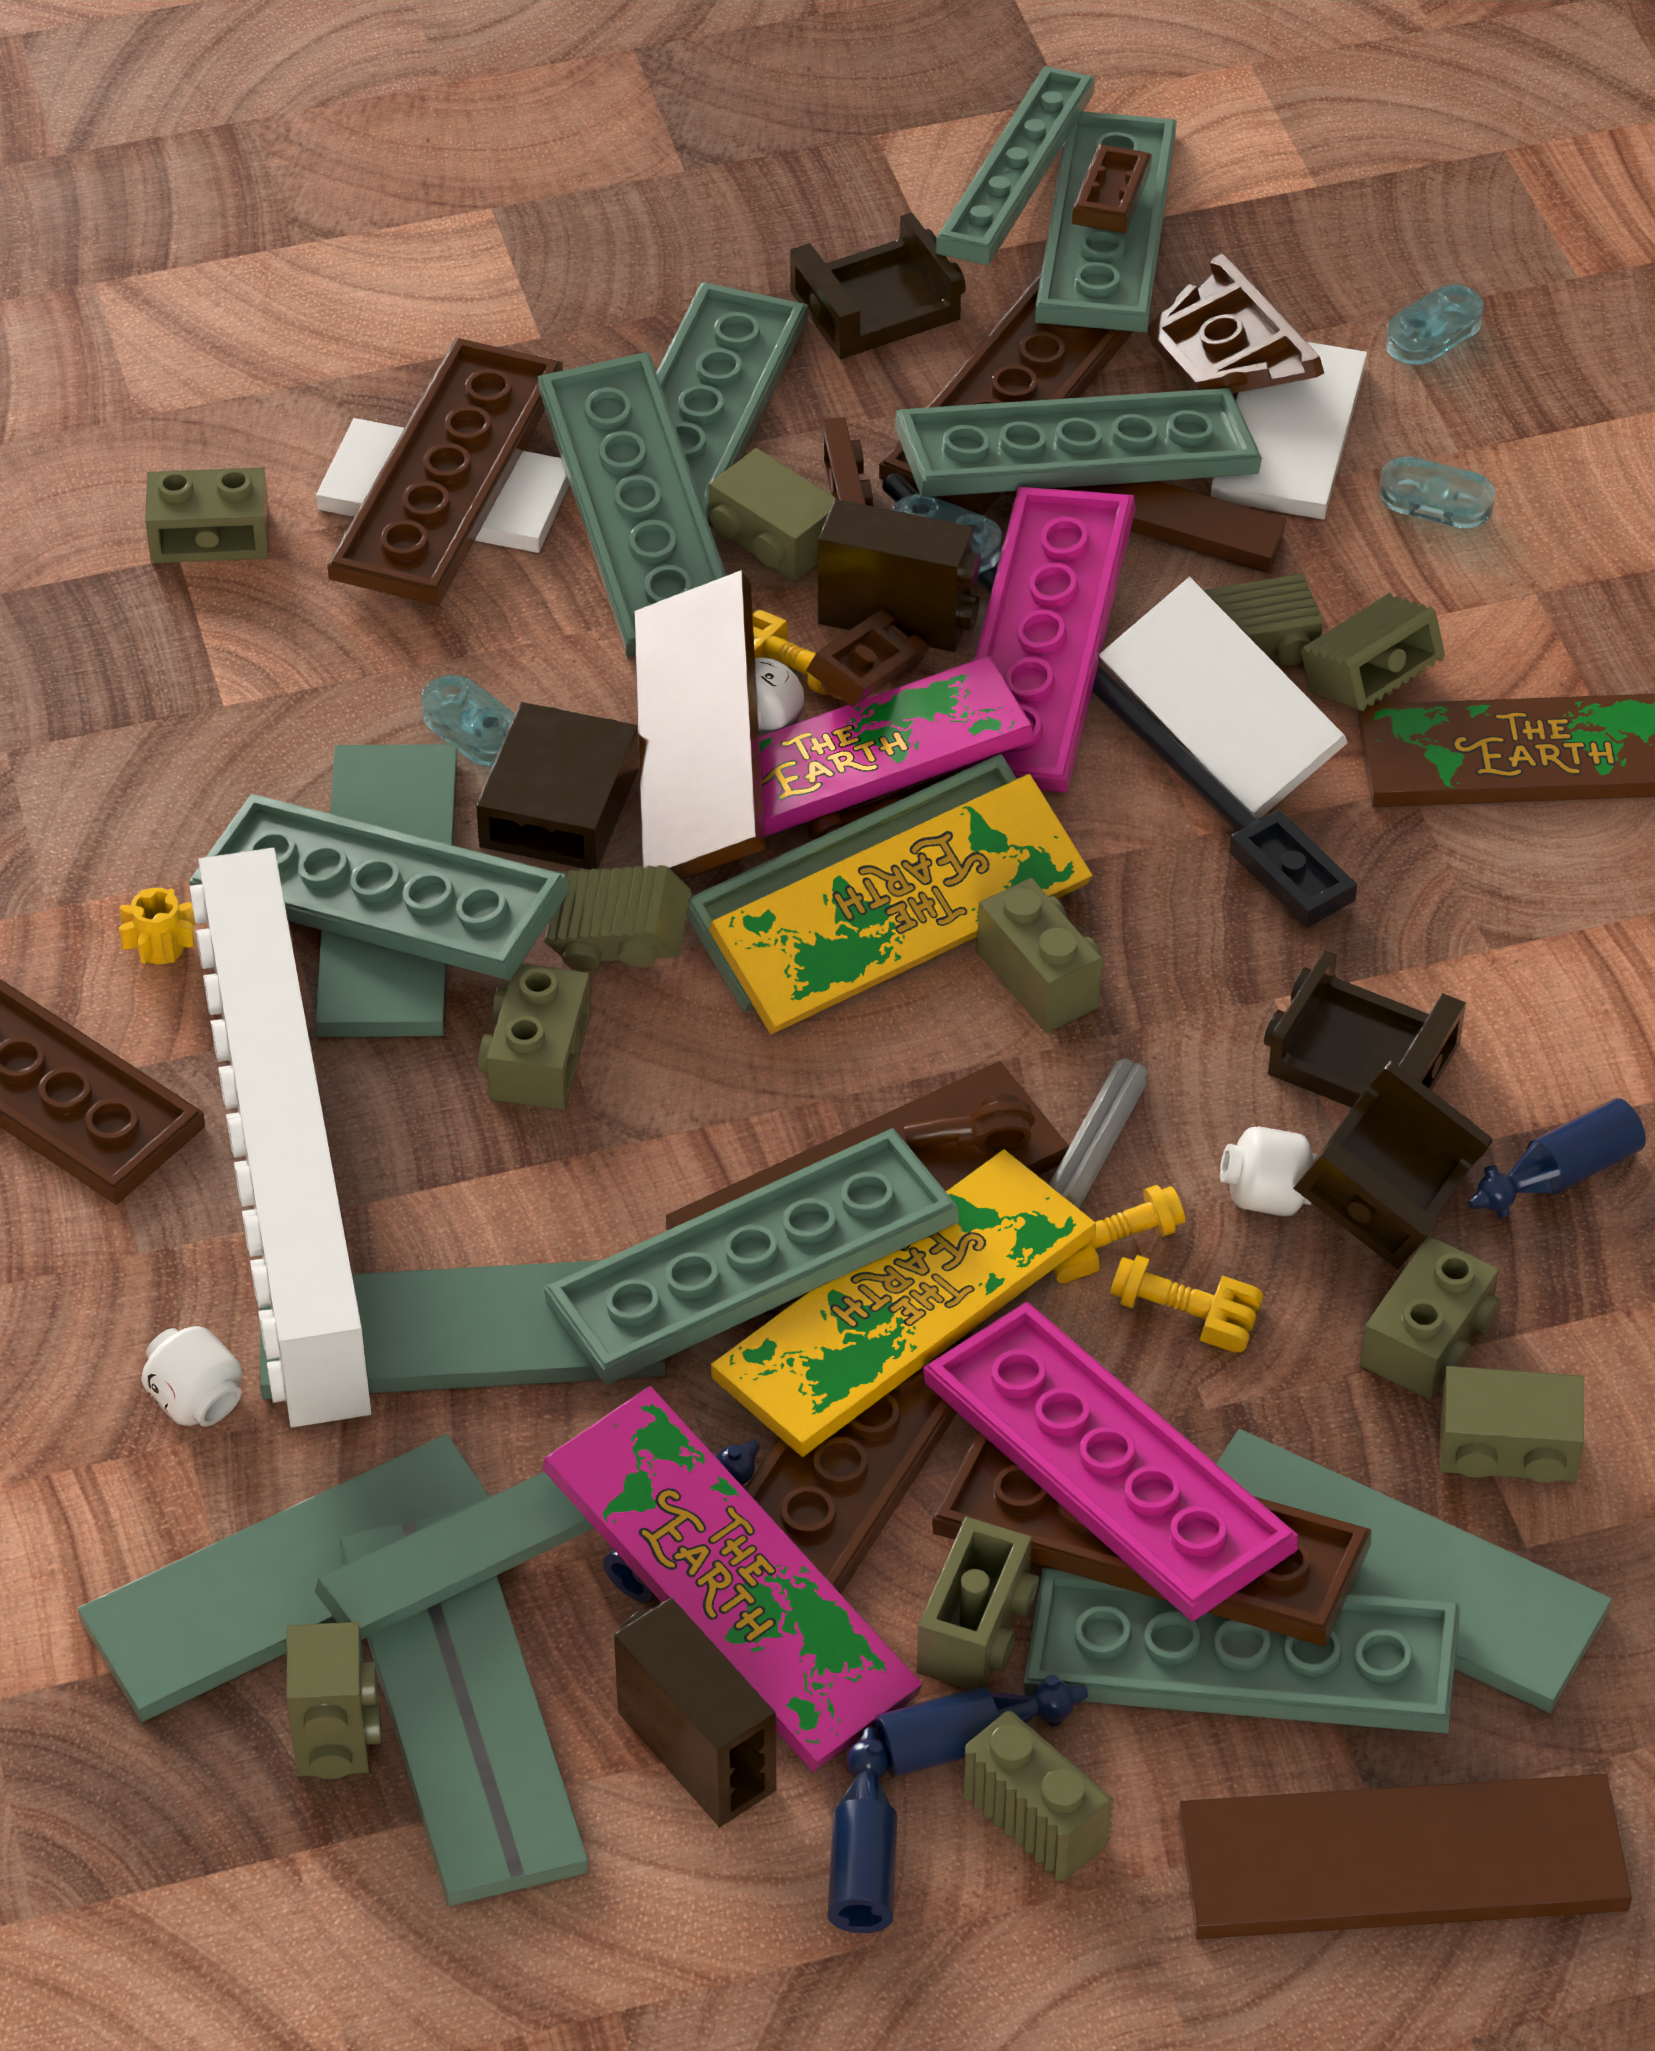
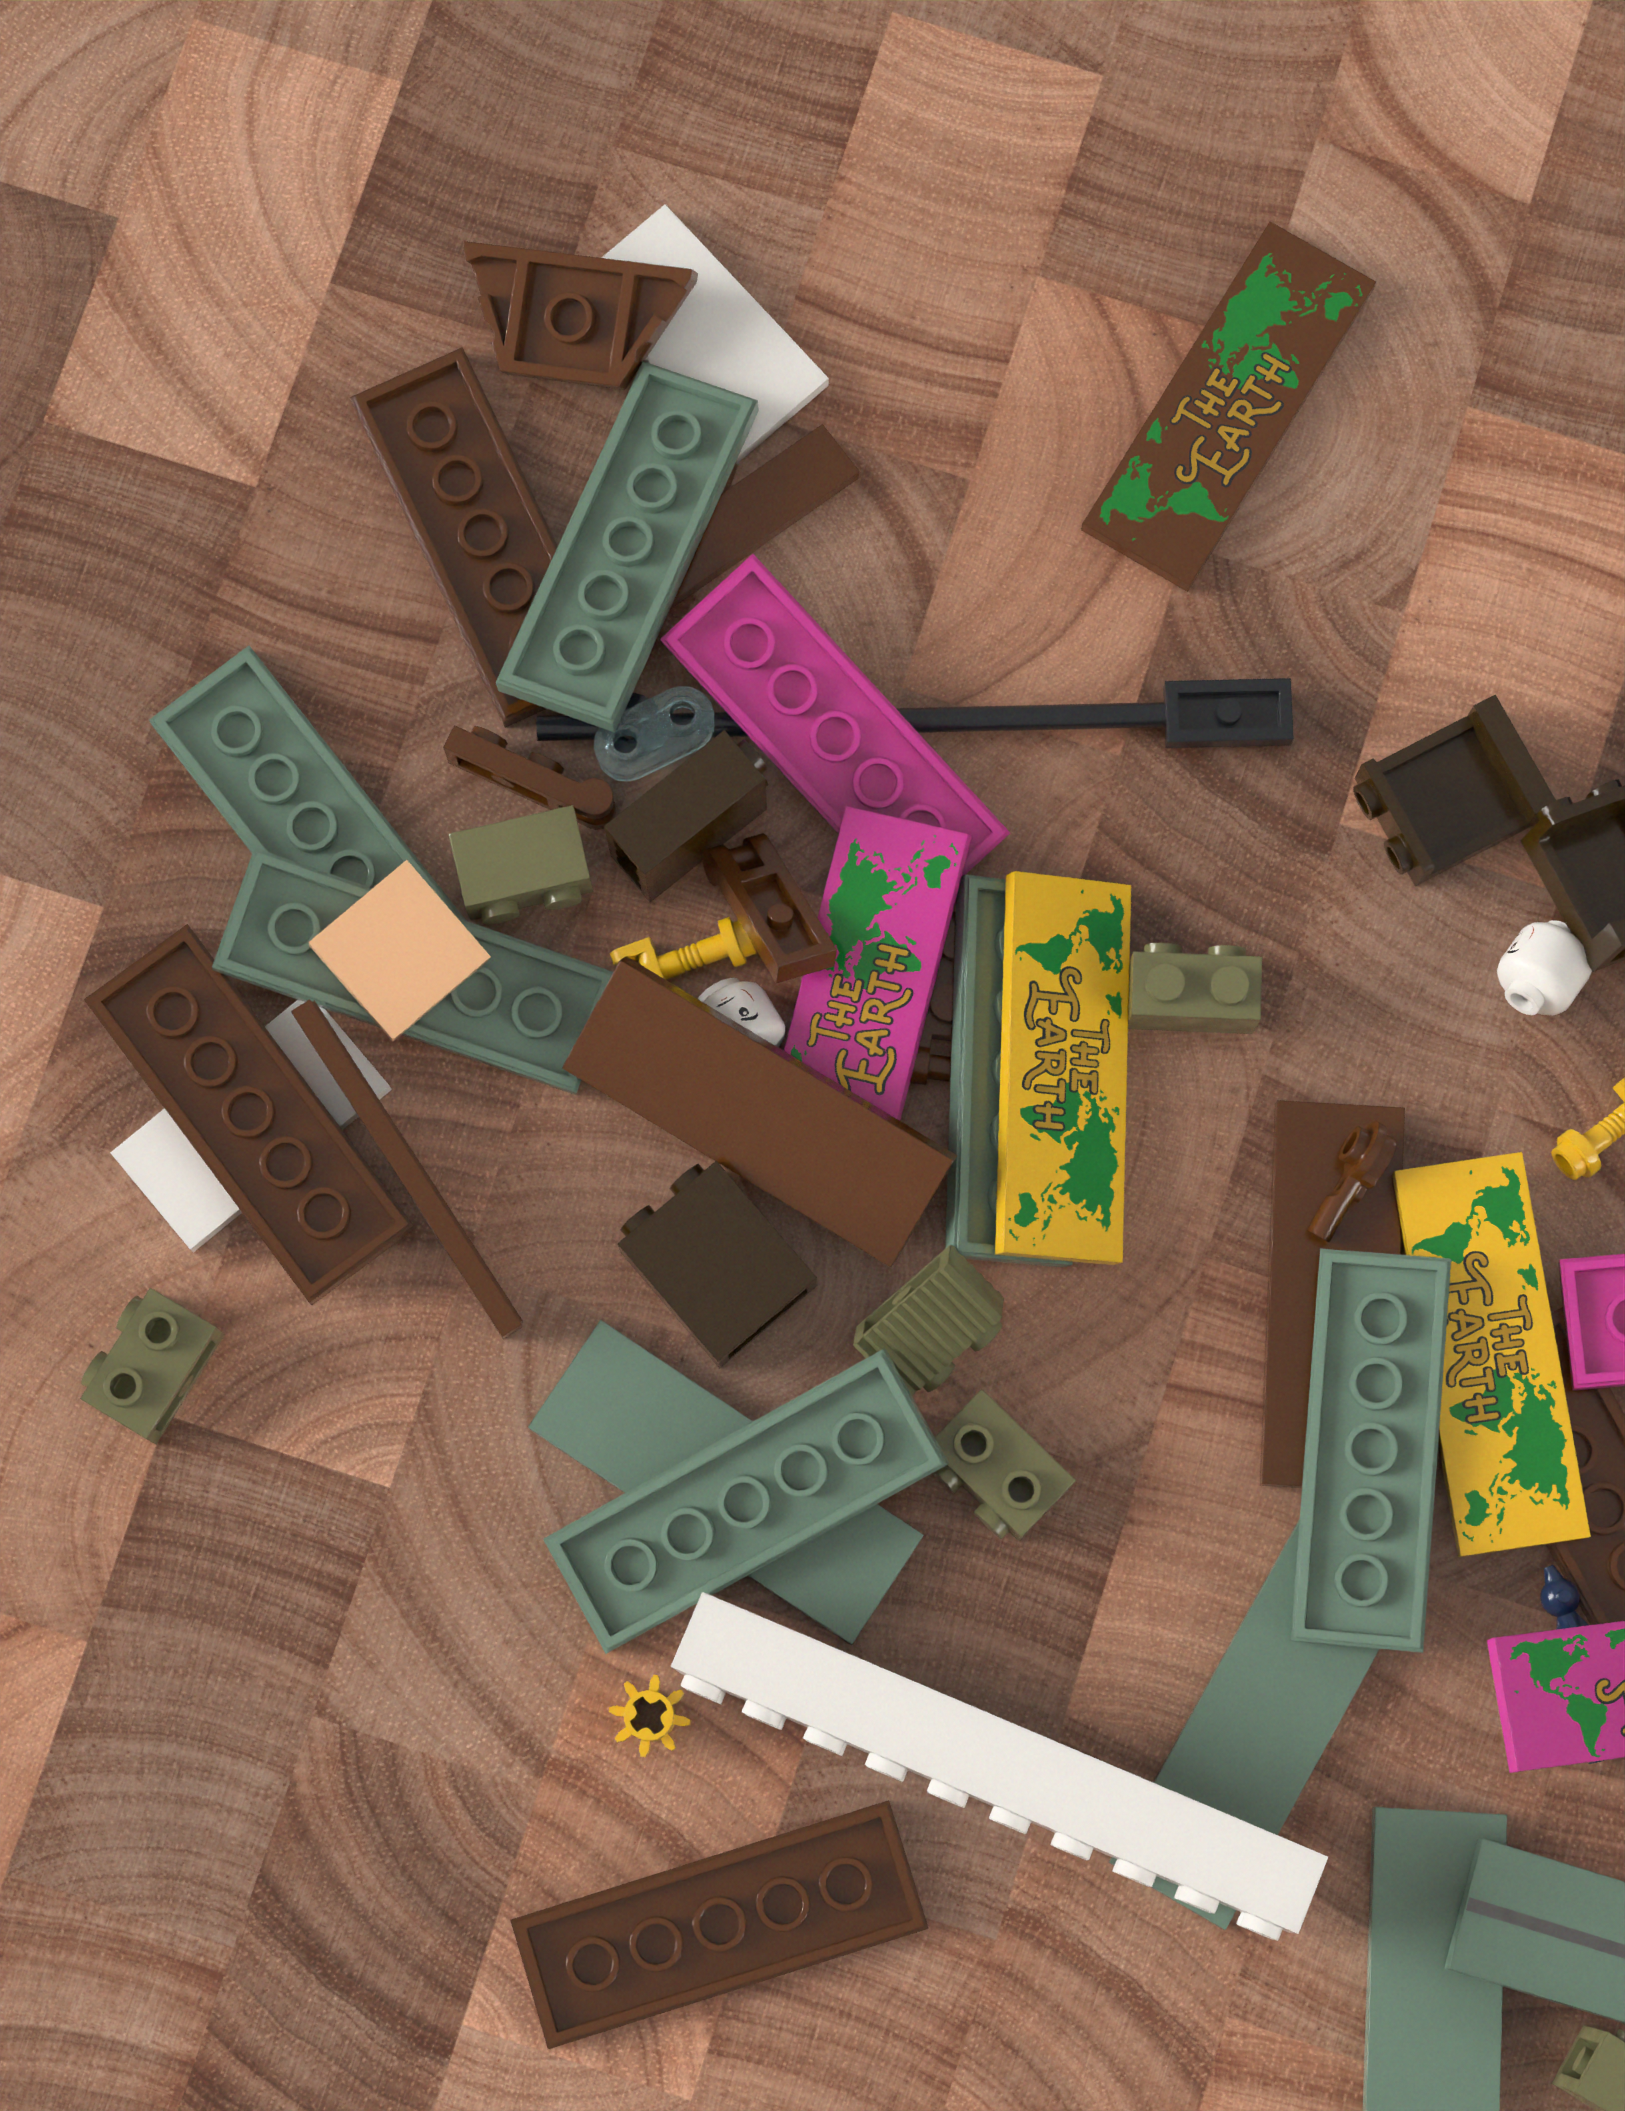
camera: 55 degrees left, 30 degrees up
white head [141,1326,243,1427] -> none
sand green tile [314,1472,594,1640] -> none
clear light blue plate [421,675,515,767] -> none
dark brown panel [790,212,966,360] -> none
sand green tile [936,66,1095,266] -> none
sand green tile [1035,111,1177,333] -> none
light grey axle [1049,1058,1148,1209] -> none
yellow hinge [1052,1185,1185,1284] -> none
reddish brown plate [1072,145,1152,233] -> none
white tile [1099,576,1348,819] -> none
olive brick [1203,573,1323,667] -> none
olive brick [1301,593,1445,711] -> none
clear light blue plate [1379,457,1495,528] -> none
clear light blue plate [1386,284,1484,365] -> none
none -> reddish brown tile [291,999,523,1340]
none -> light nougat tile [309,860,491,1042]

